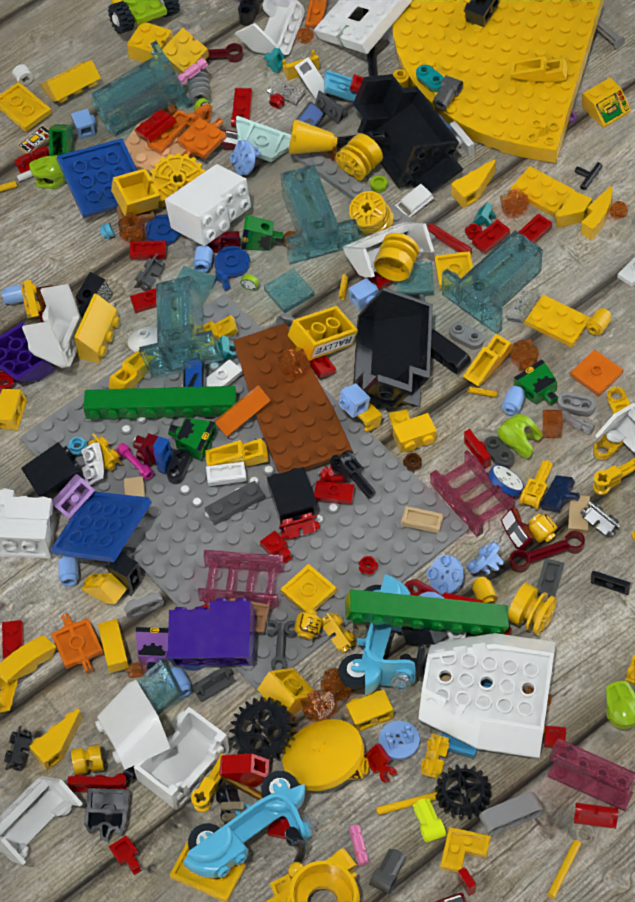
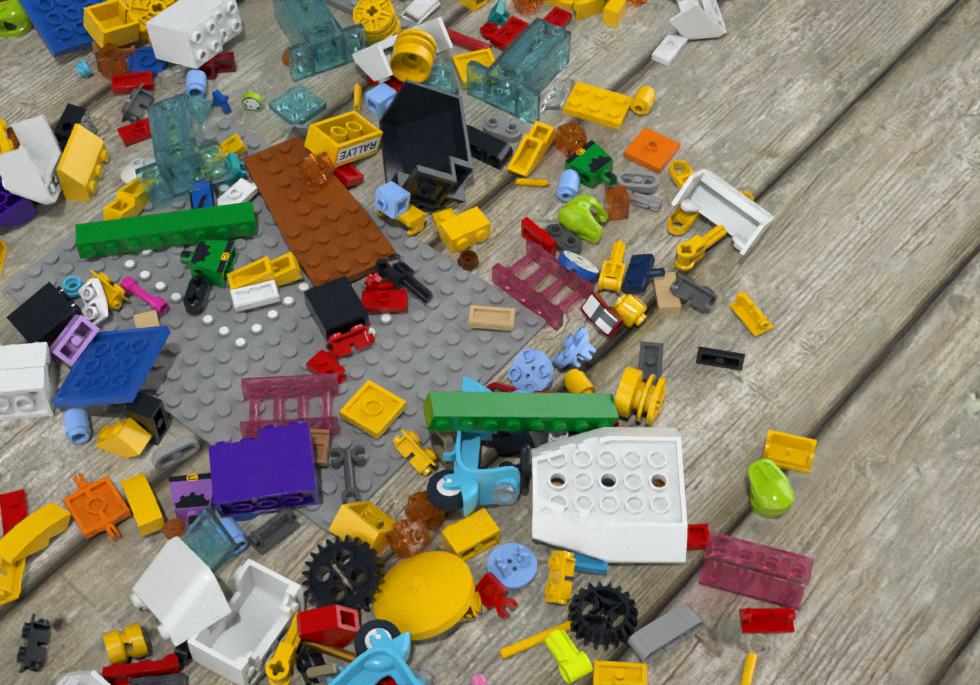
camera: 15 degrees left, 5 degrees down
yellow slope [29,708,82,772] -> none
hips [133,433,173,474] -> none
dark grey plate [204,480,265,525] -> none
blue tile [214,246,250,278] -> none
orange tile [214,385,271,437] -> none
green torso [241,215,283,251] -> none
yellow head [294,609,322,640] -> none
red plate [358,556,378,575] -> none
dark red piece [510,531,585,573] -> none

